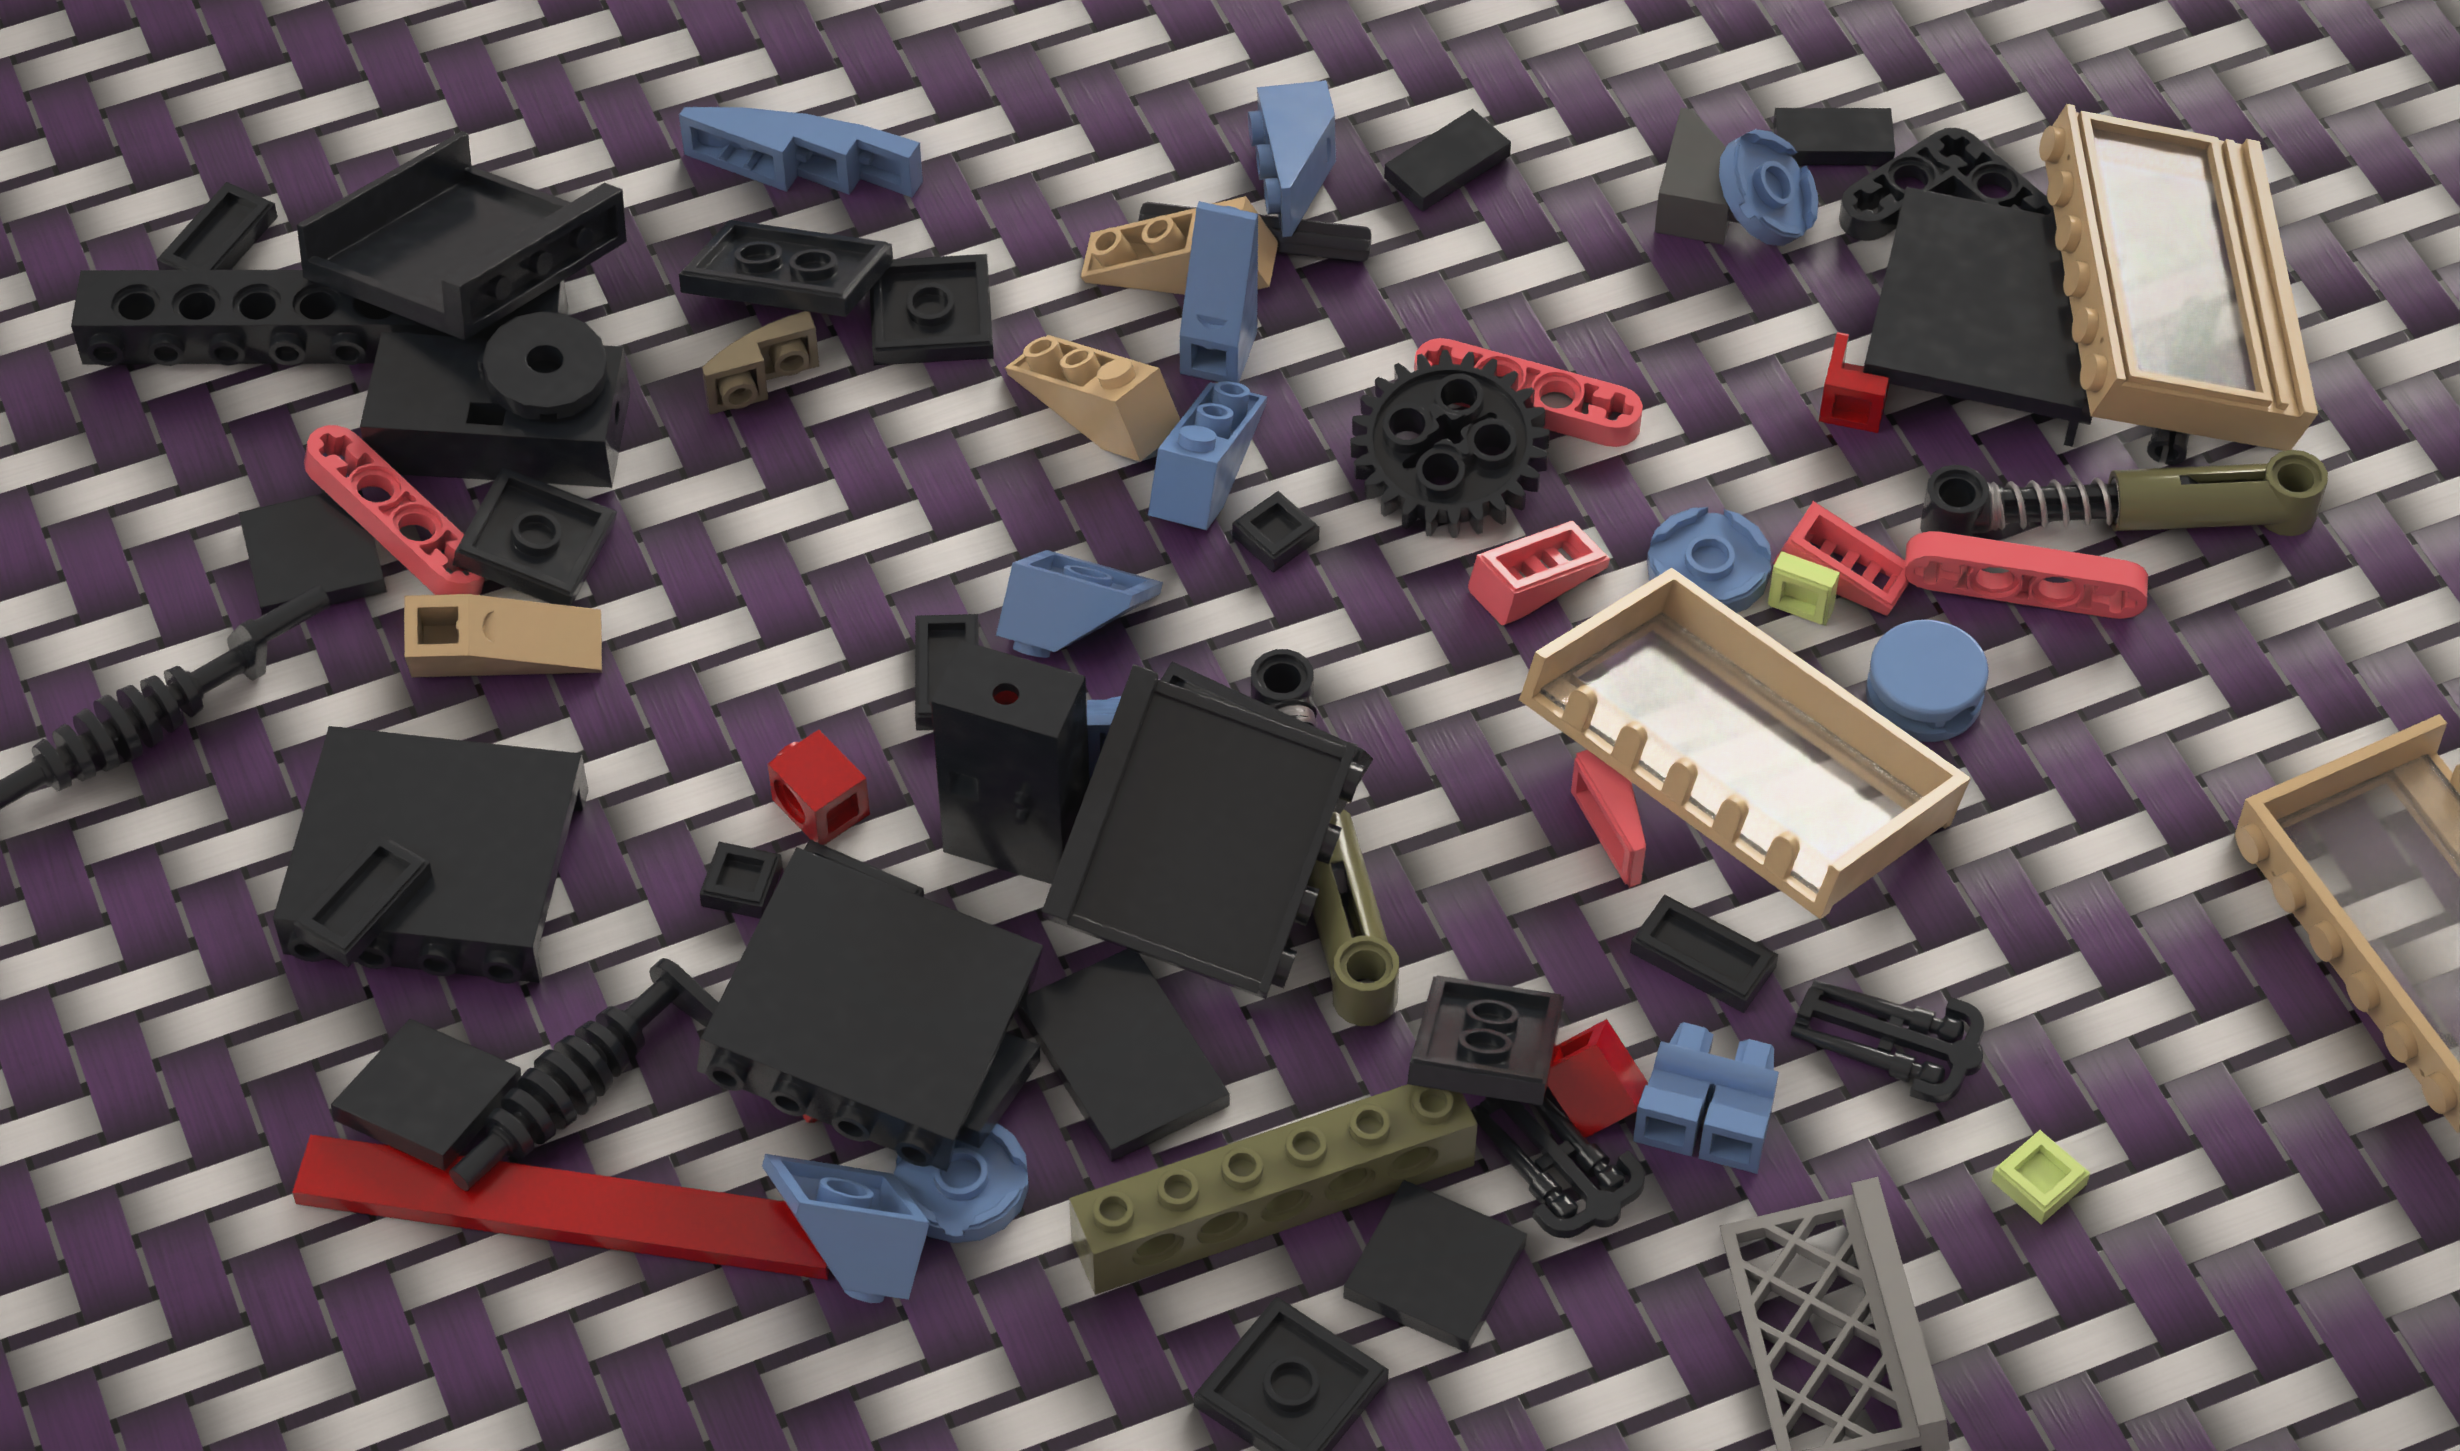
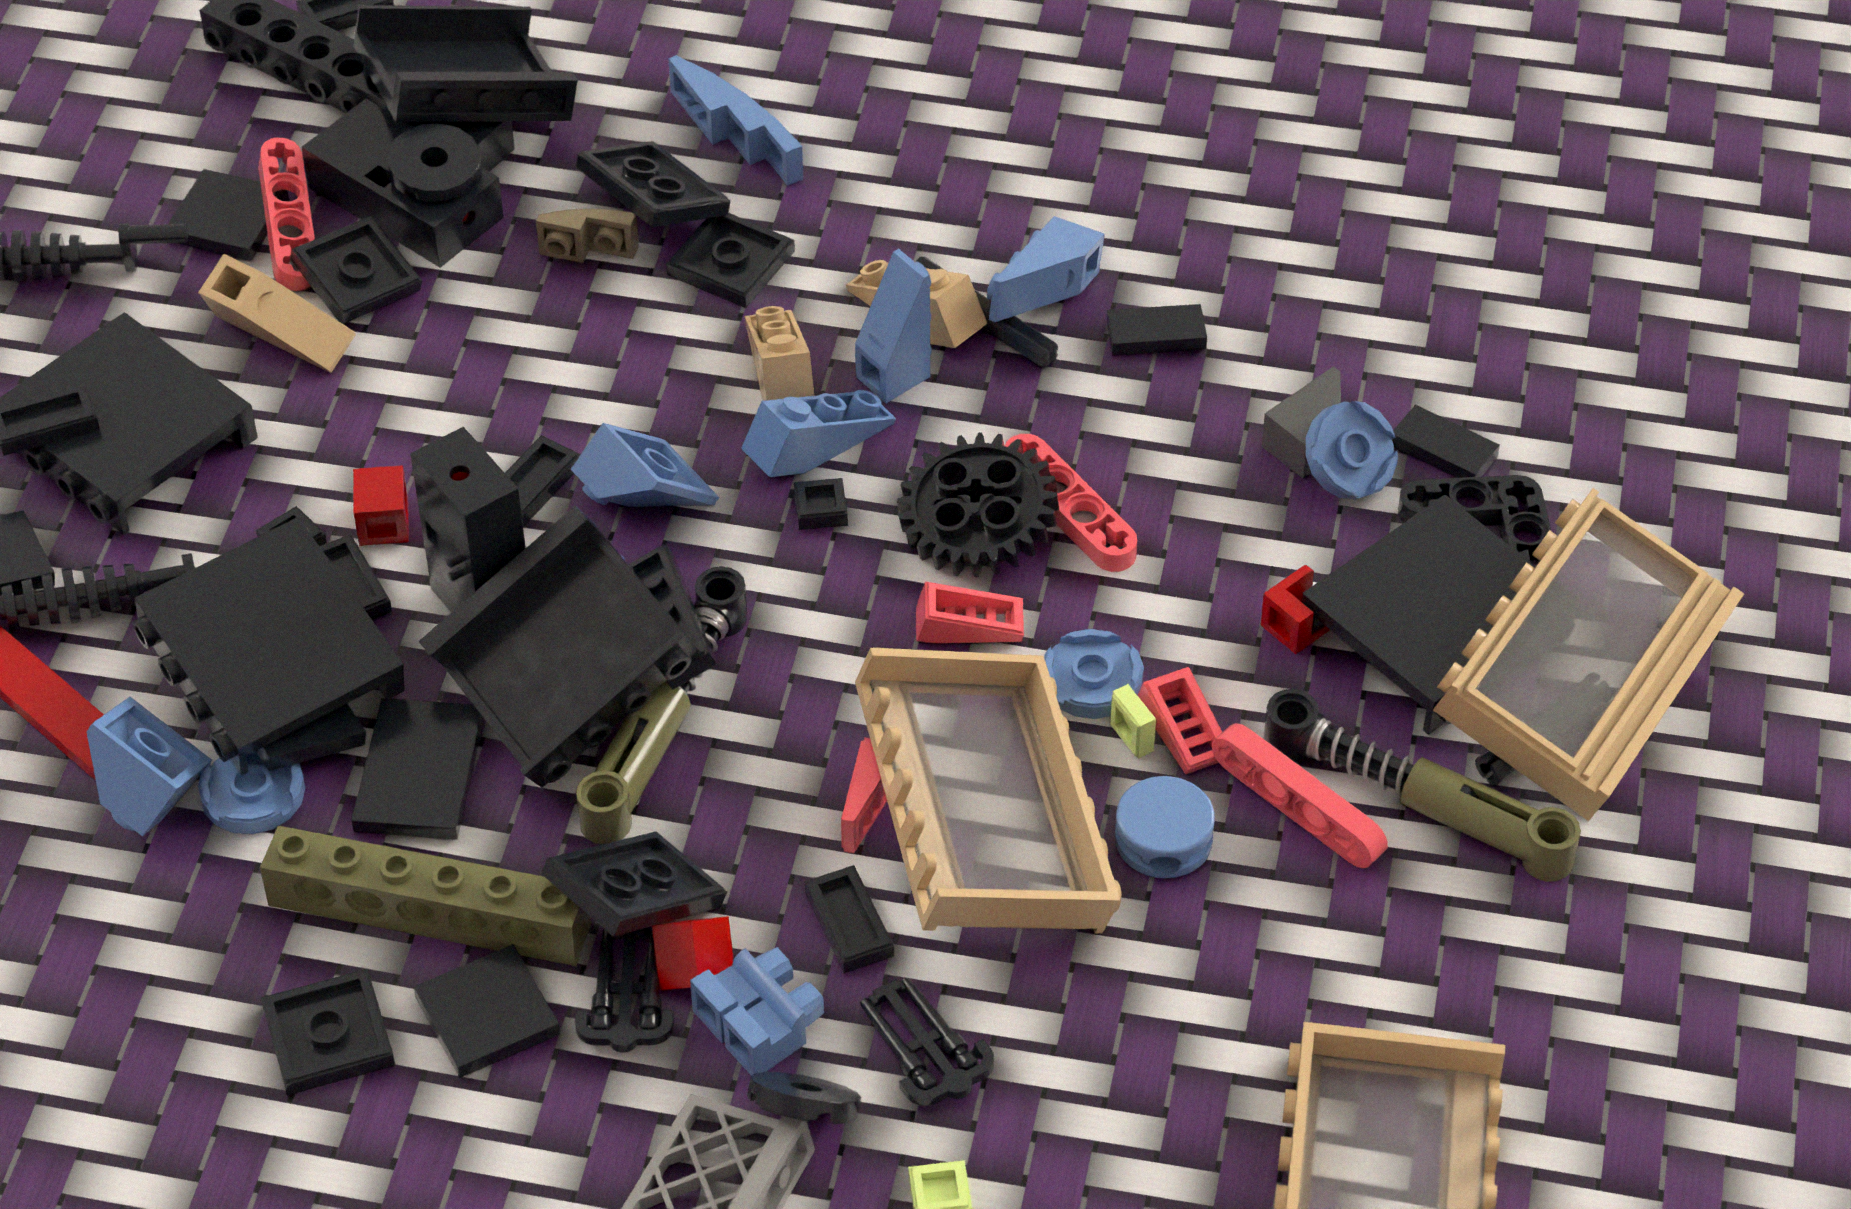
camera: 35 degrees right, 5 degrees down
none -> black tile [747,1072,861,1124]

